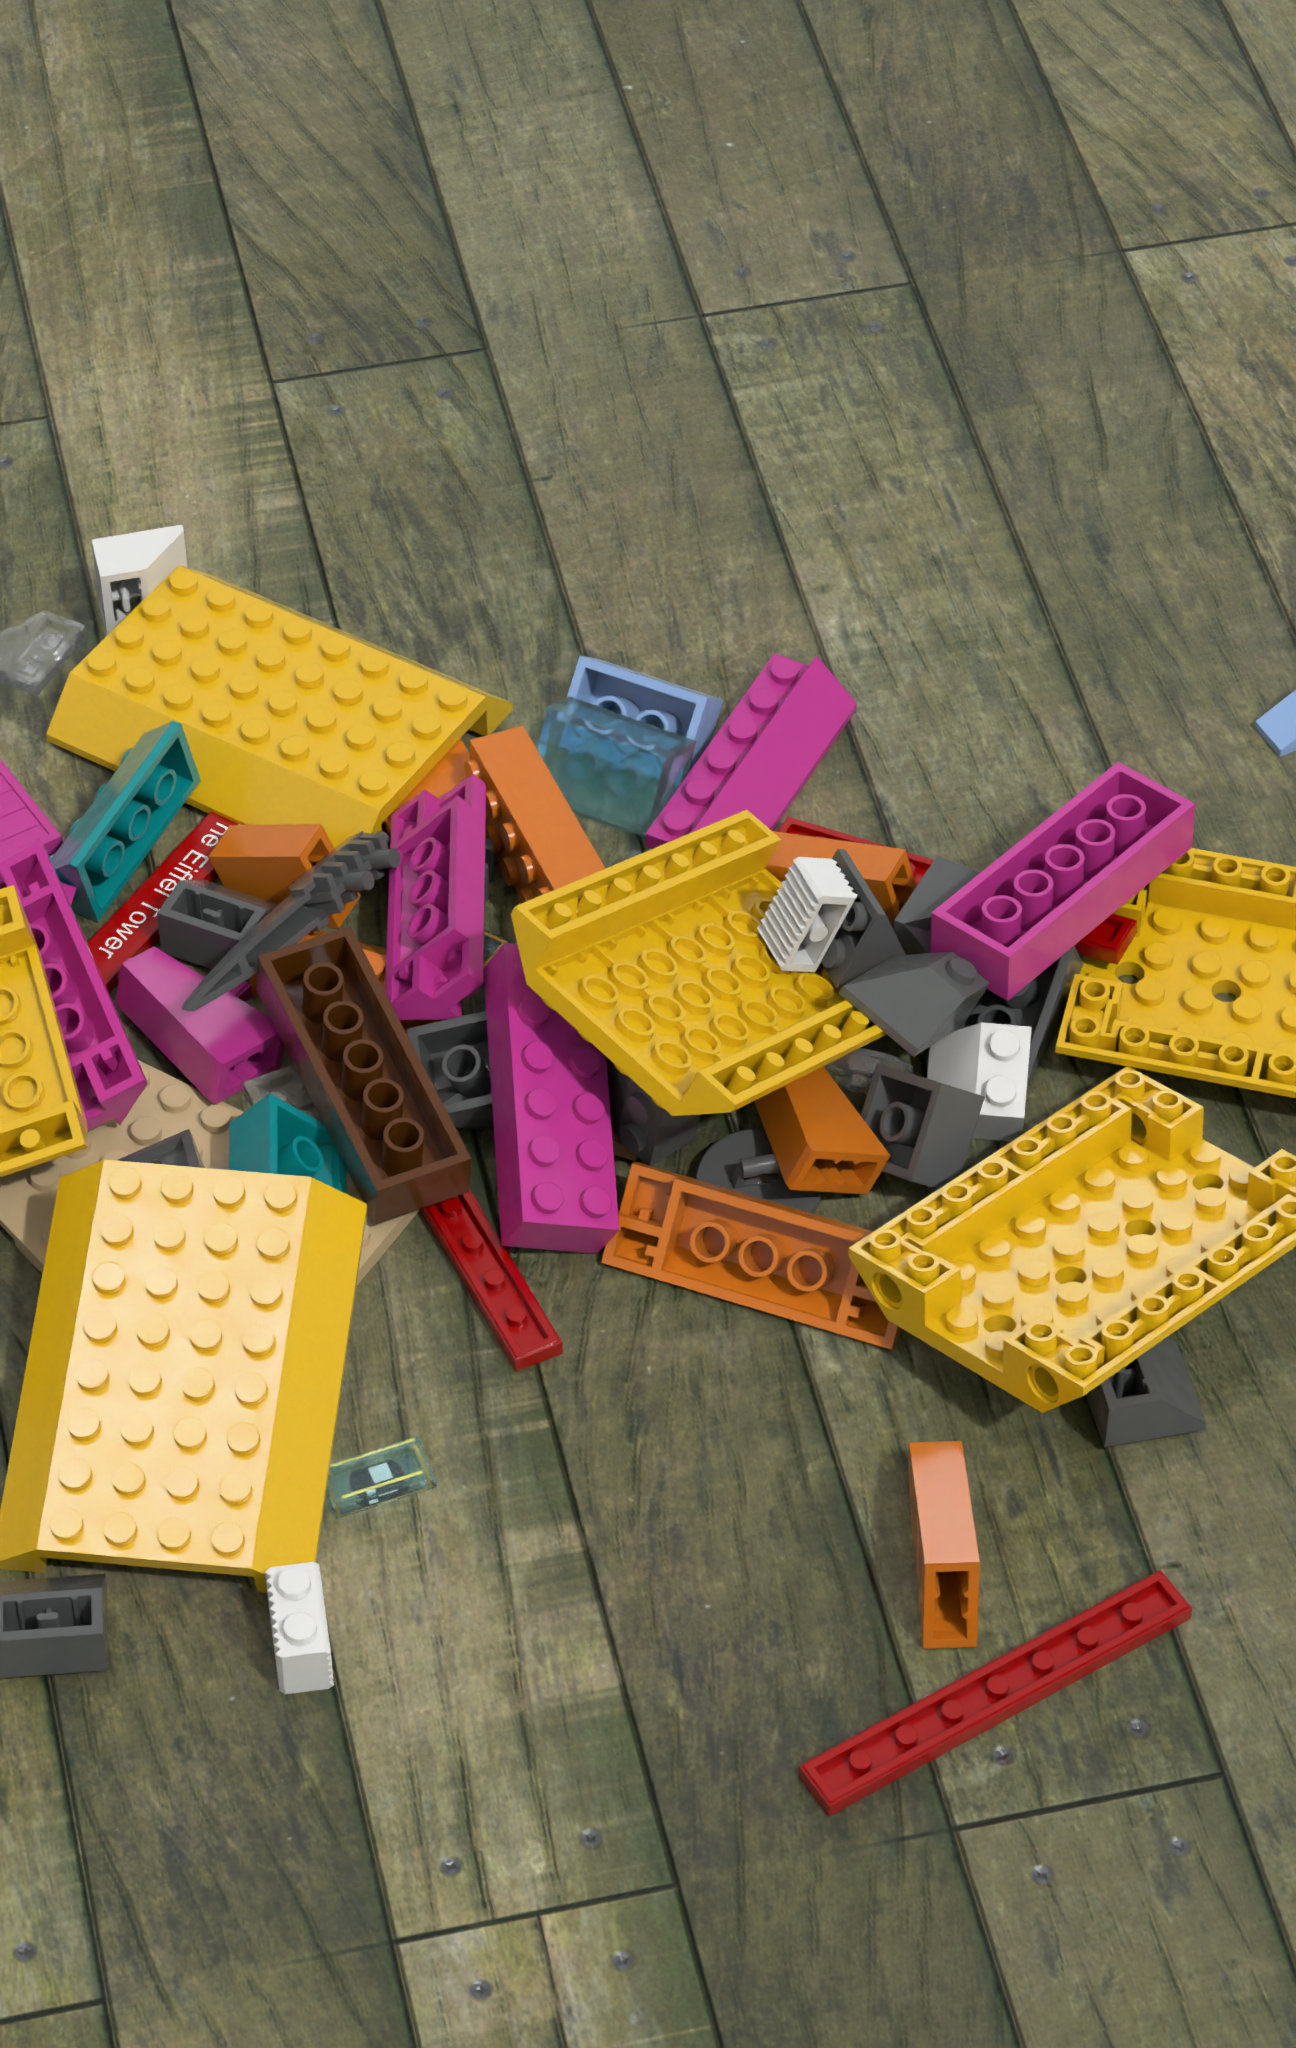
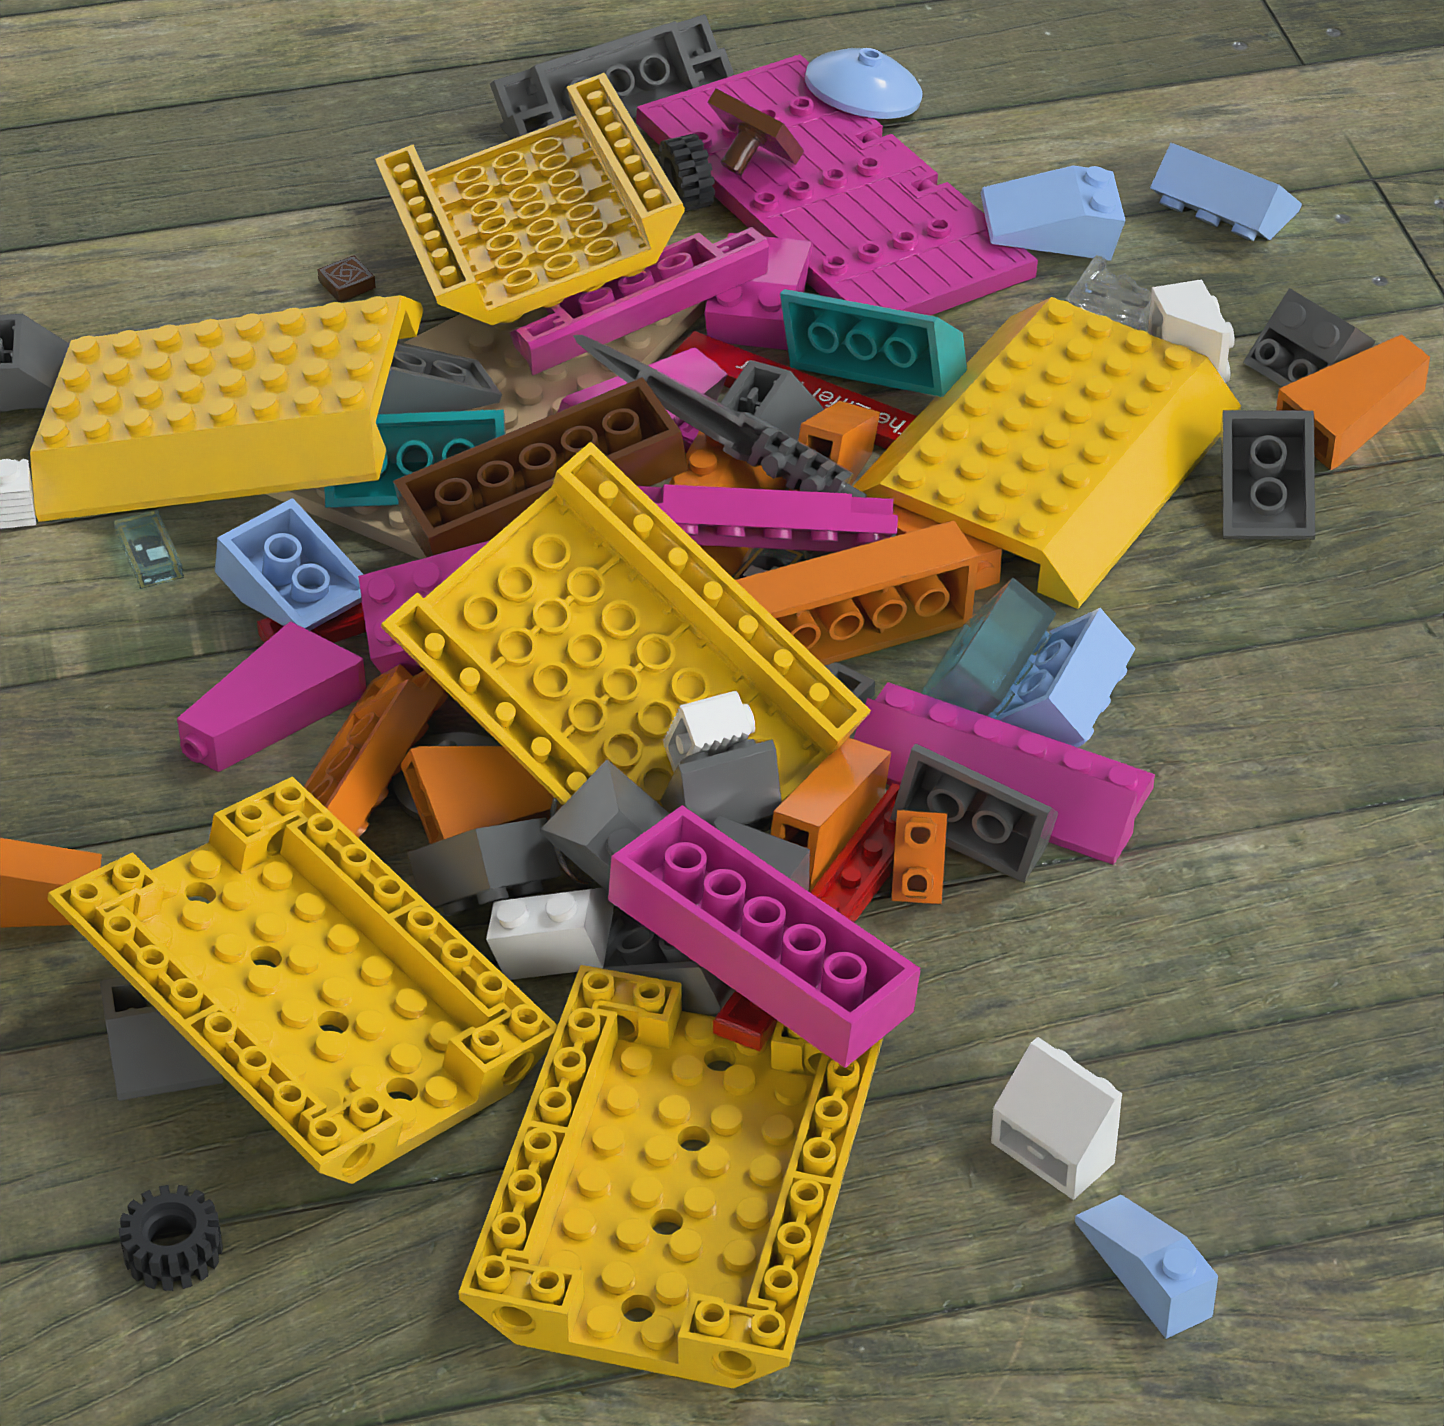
camera: 90 degrees right, 5 degrees down
none -> dark pink slope [177,621,366,772]
none -> light blue slope [215,498,364,631]
none -> dark grey slope [890,743,1058,883]
none -> orange hips [891,809,948,904]
none -> white slope [991,1037,1122,1200]
none -> dark grey slope [1221,410,1315,540]
none -> dark grey slope [1243,288,1375,387]
none -> orange slope [1276,334,1430,470]

